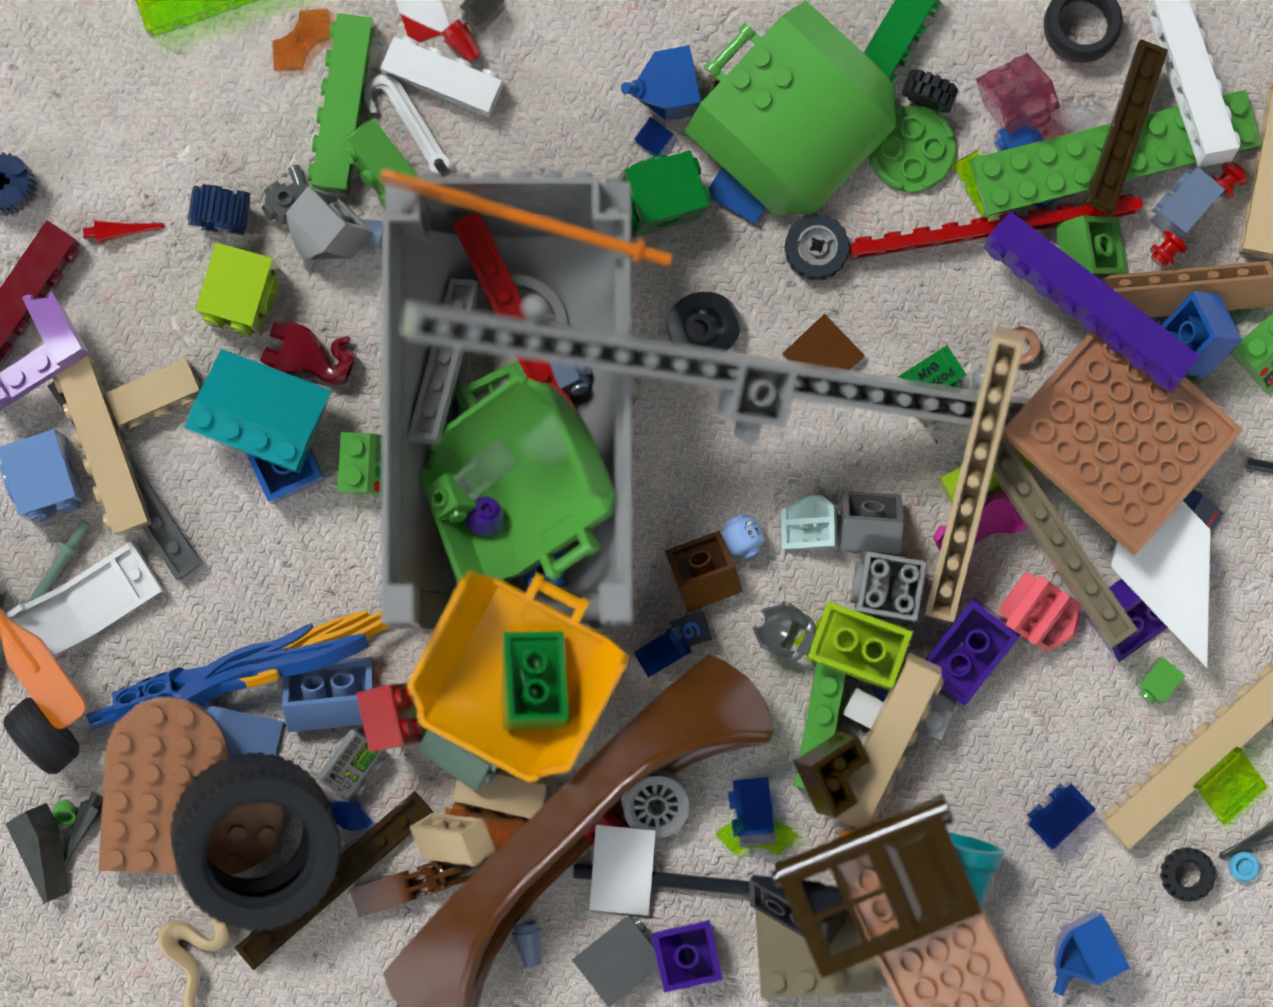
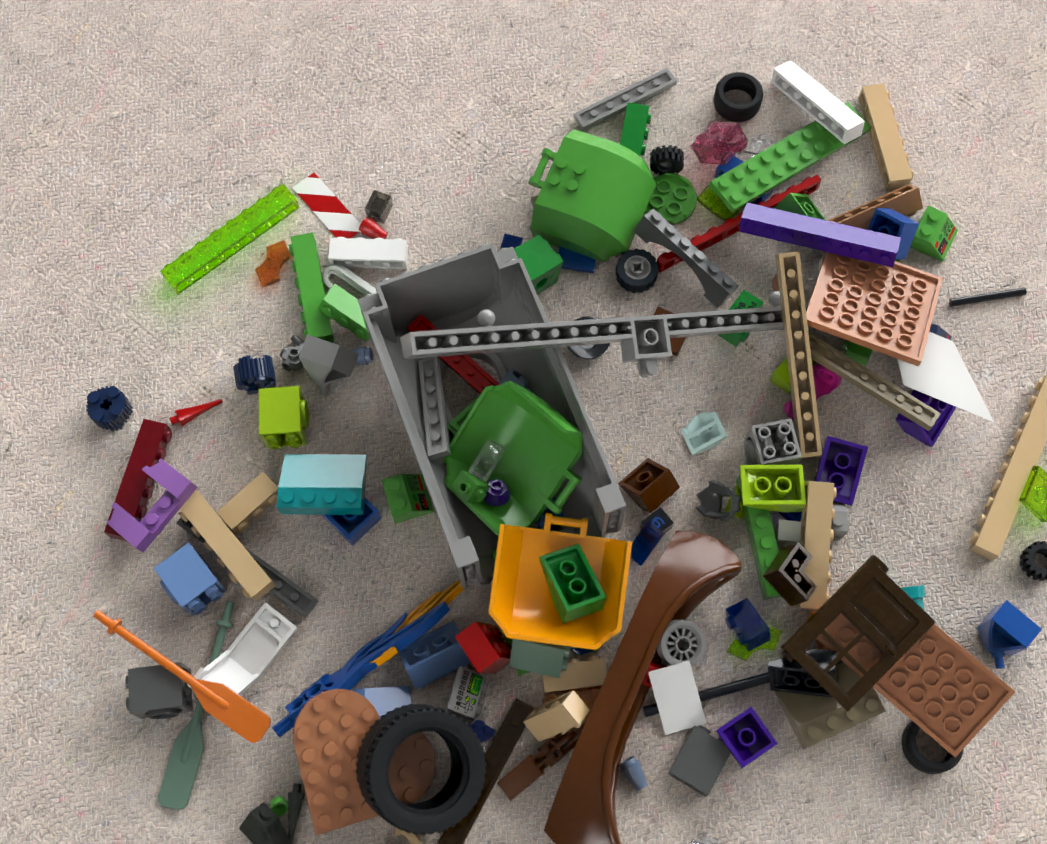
camera: 25 degrees left, 15 degrees down
black tyre [3,697,80,774] -> none
dark red hips [260,321,356,385] -> none
orange piece [380,170,672,267] -> none
blue piece [621,45,701,121] -> none
light blue head [722,513,765,560] -> none
dark grey brick [840,491,904,555] -> none
coral piece [999,572,1082,653] -> none
clear blue brick [1024,783,1096,850] -> none
dark brown tile [1084,39,1168,214] -> none
bright green brick [1136,657,1186,705] -> none
sand blue brick [1150,162,1247,268] -> none
none -> dark grey arch [633,209,738,308]

